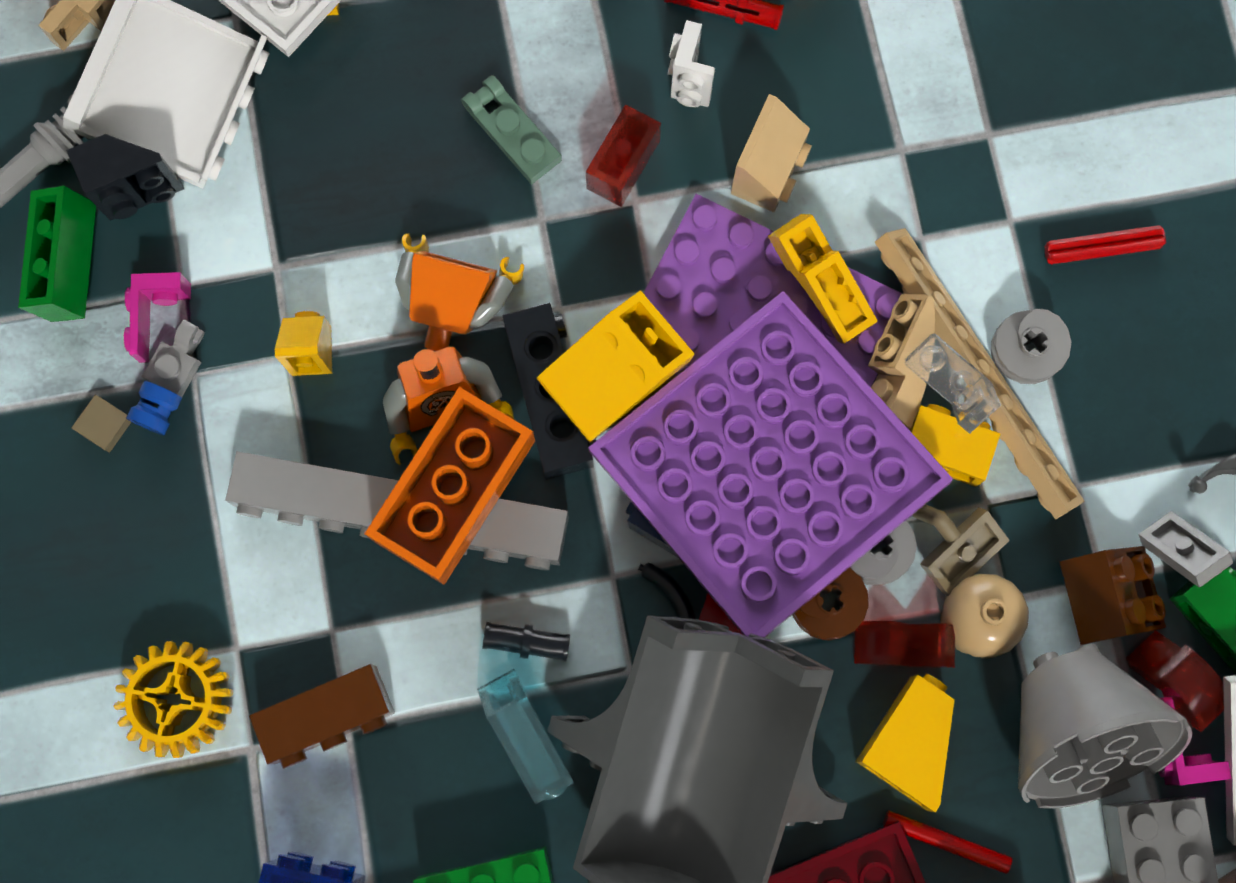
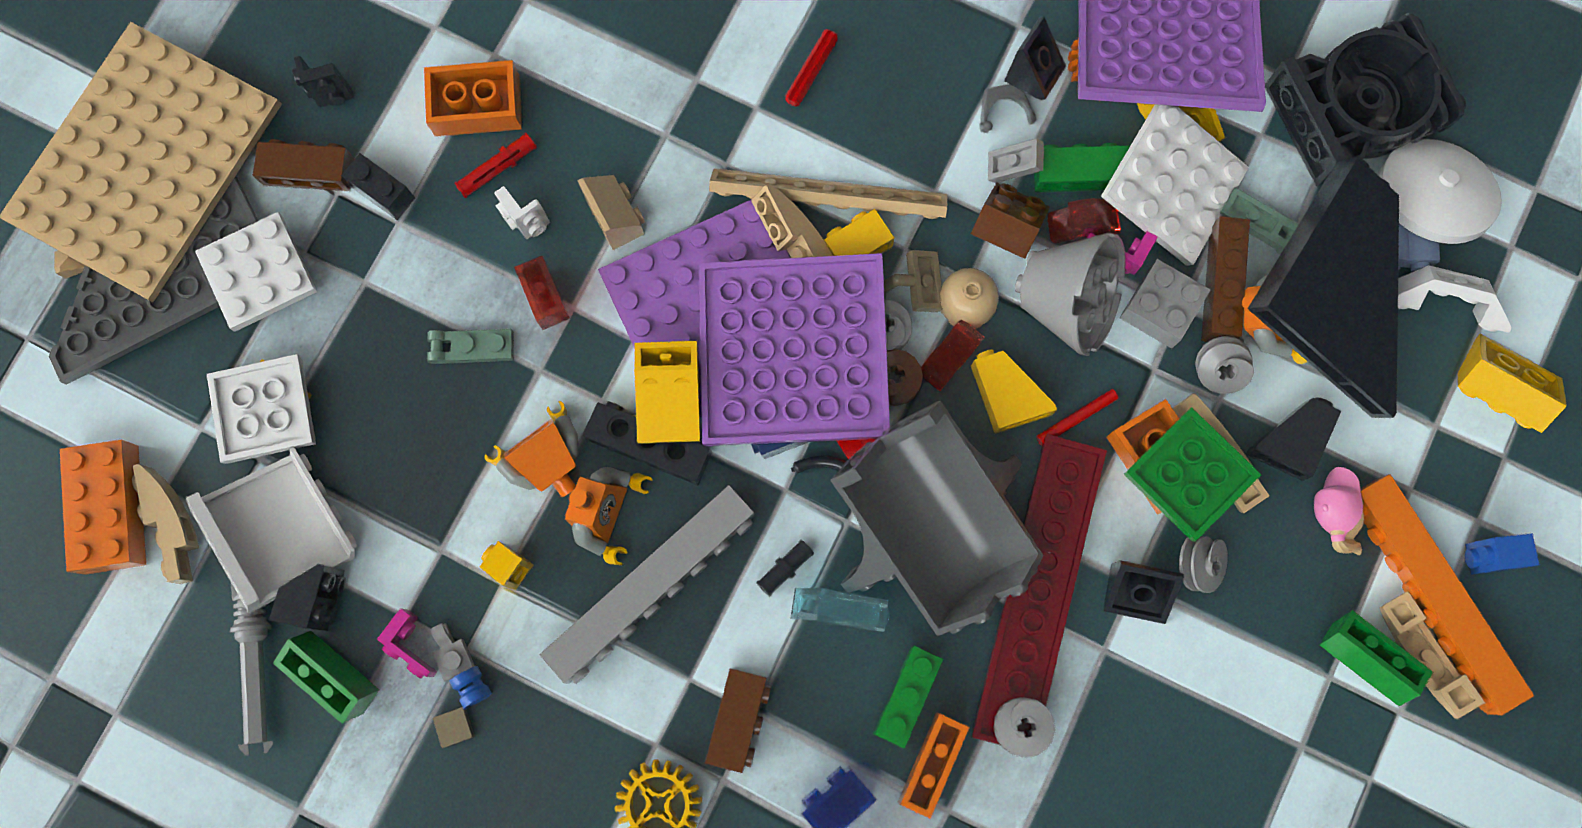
camera: 50 degrees left, 0 degrees up
orange brick [364,387,535,585] -> none
yellow slope [768,214,878,344] -> none
clear bracket [905,334,1001,434] -> none
light grey piece [991,309,1072,384] -> none

